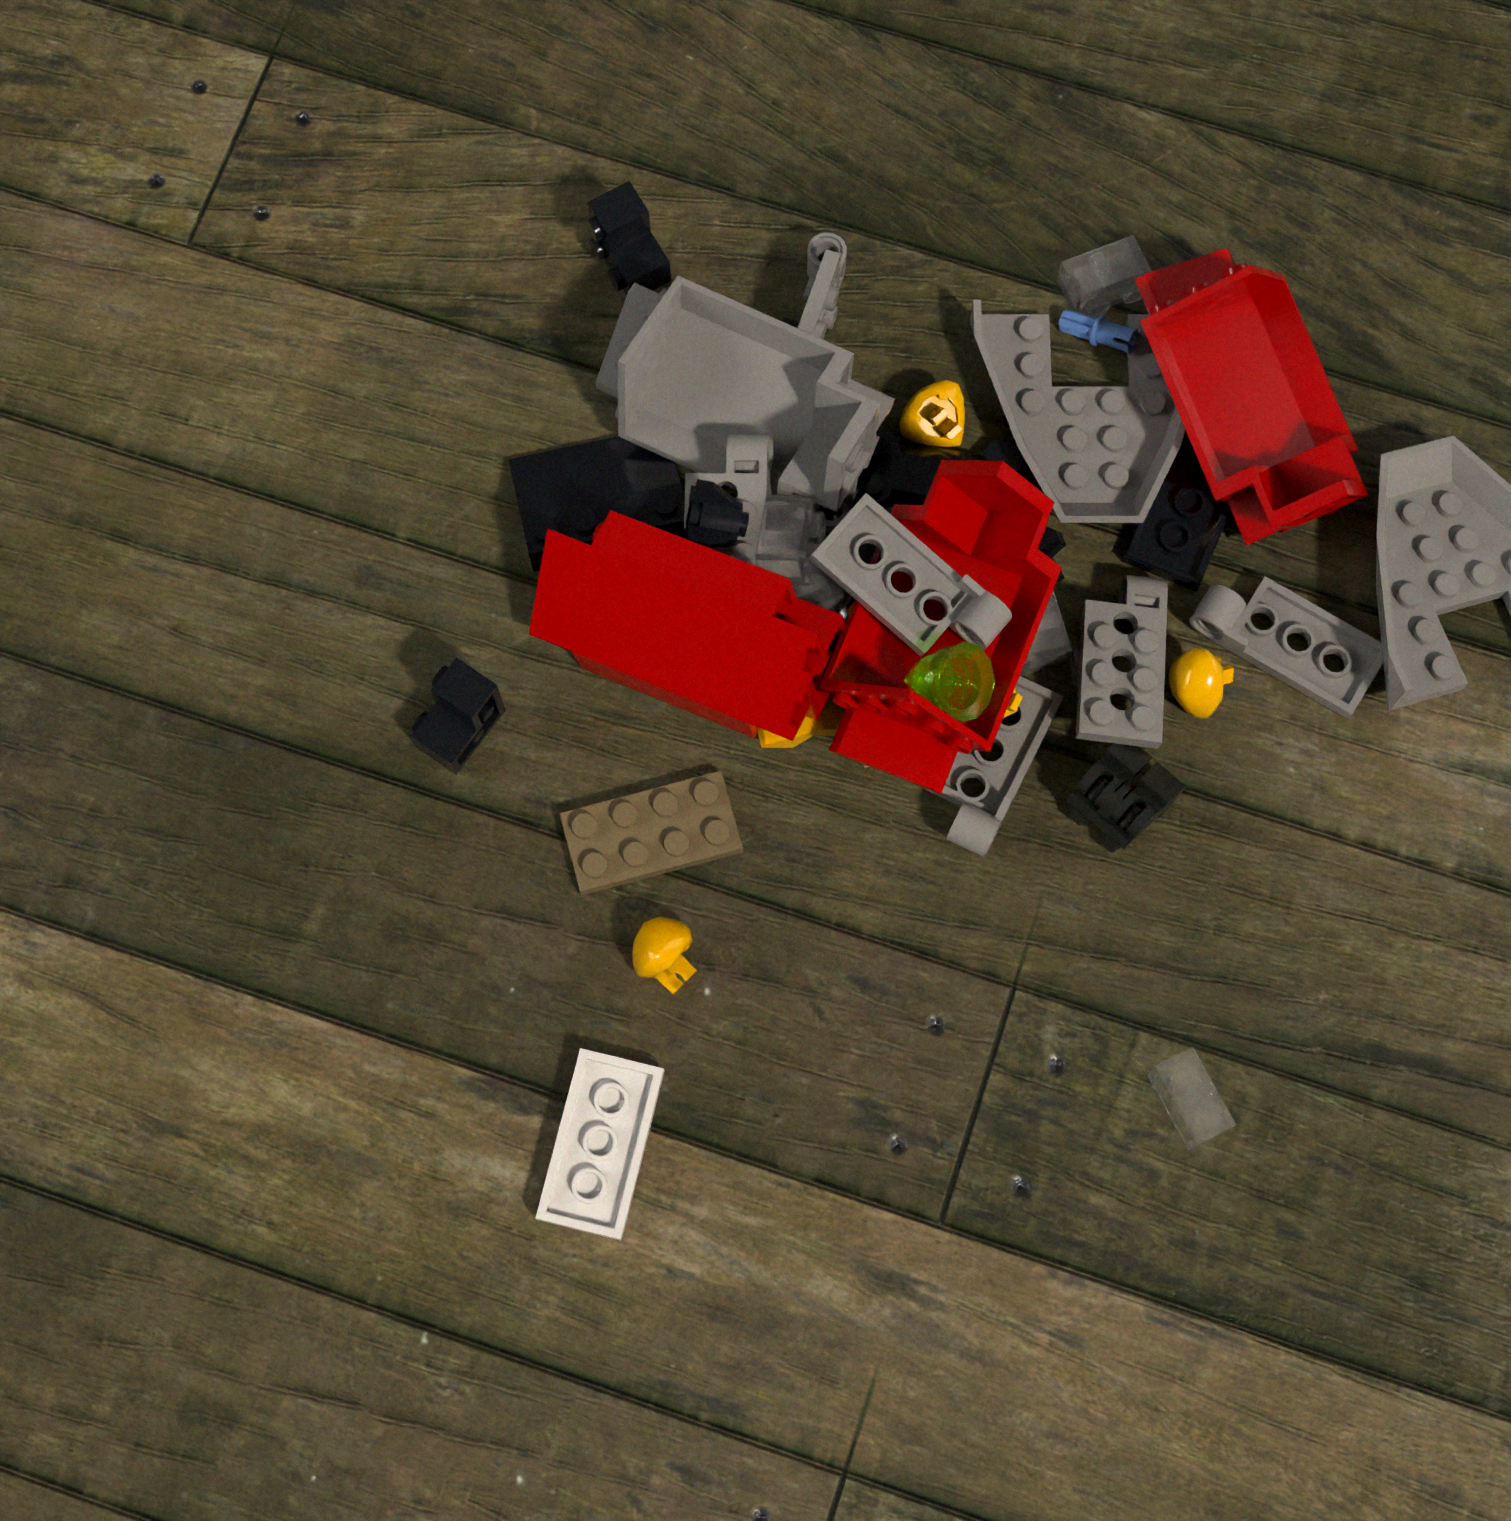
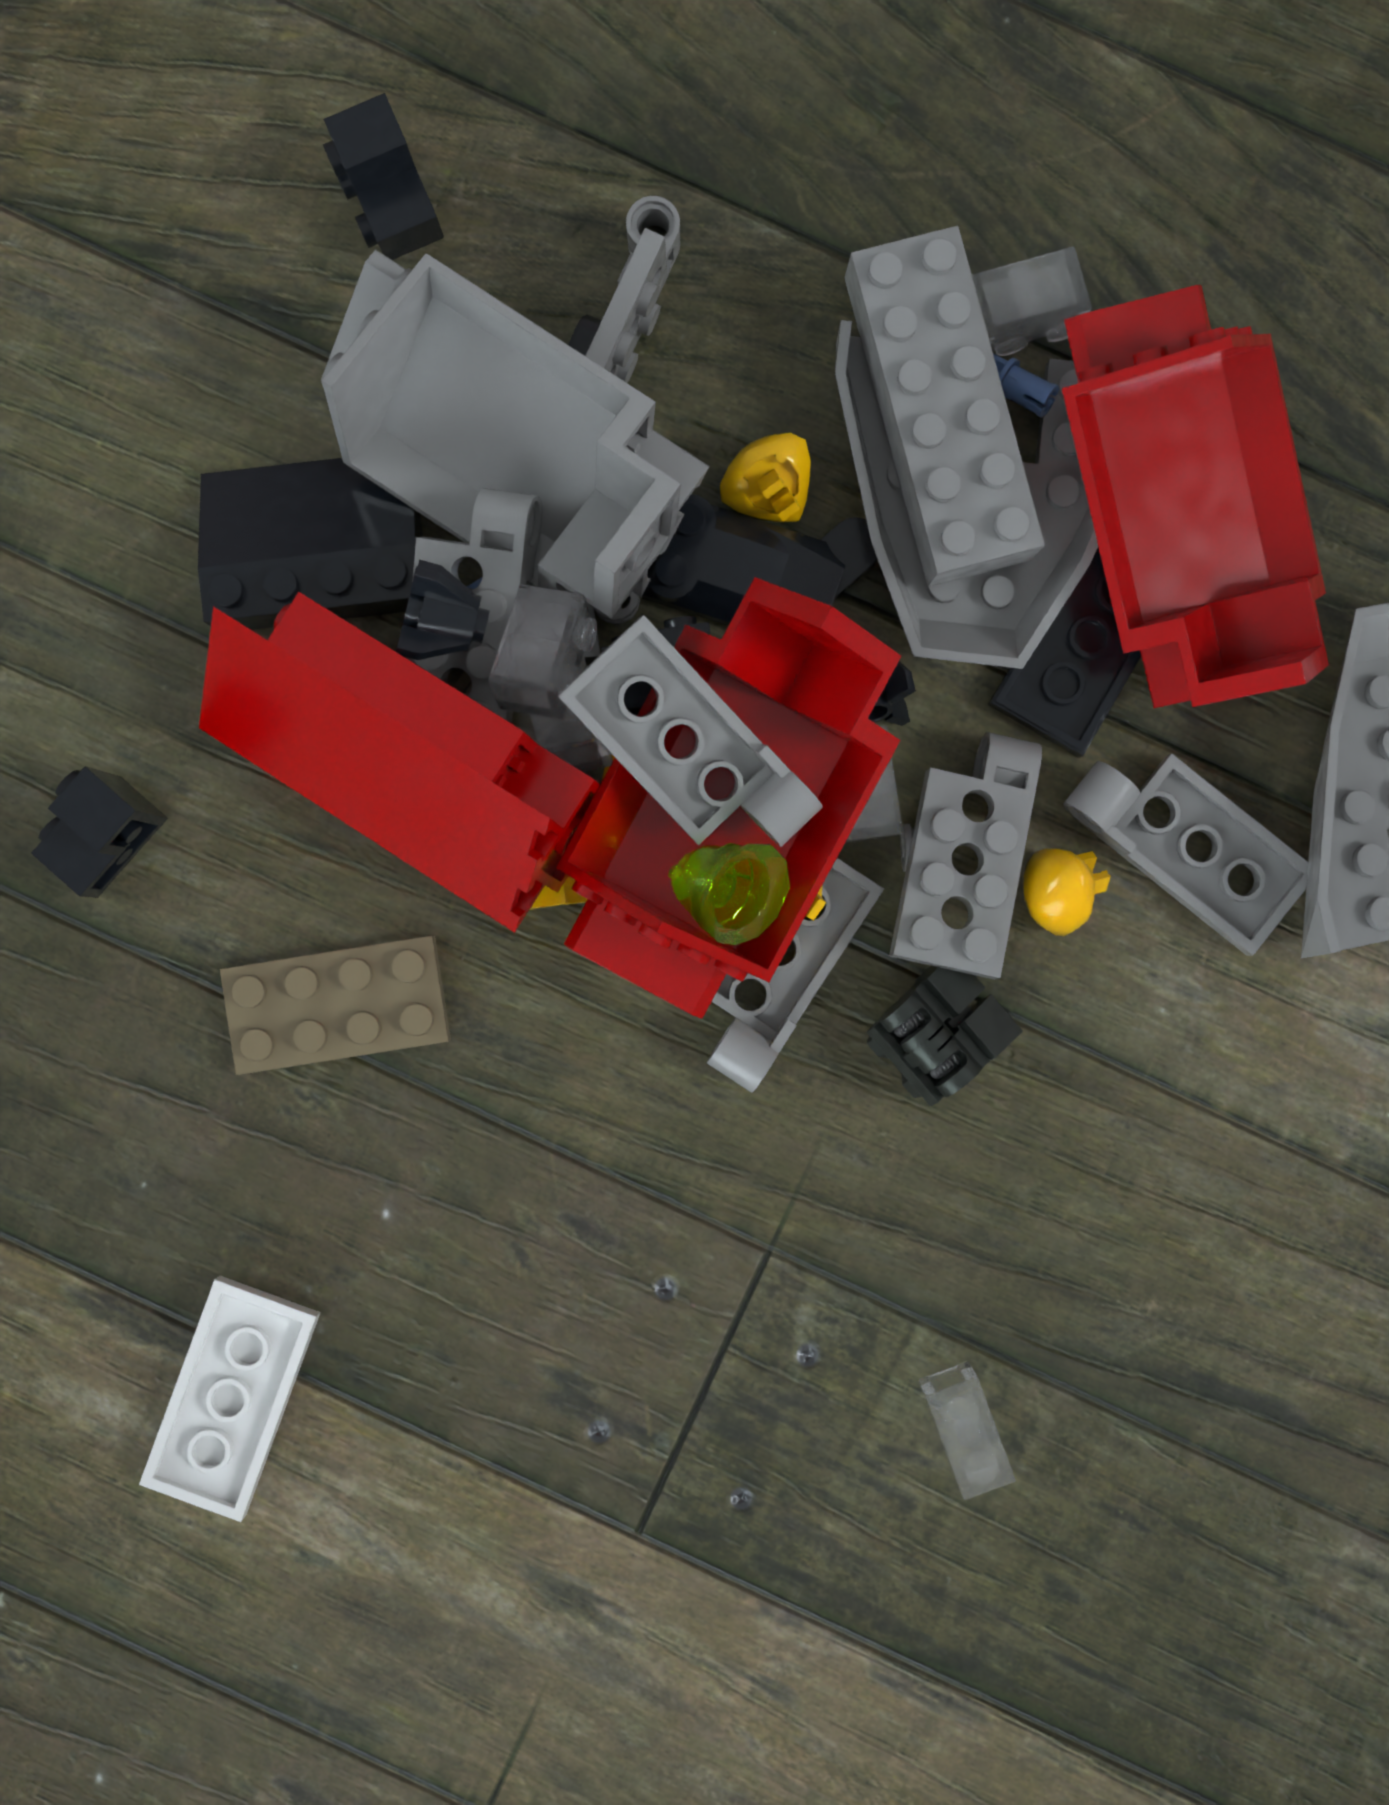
camera: 10 degrees right, 15 degrees up
yellow piece [632,917,697,994] -> none
none -> light grey brick [844,226,1045,587]

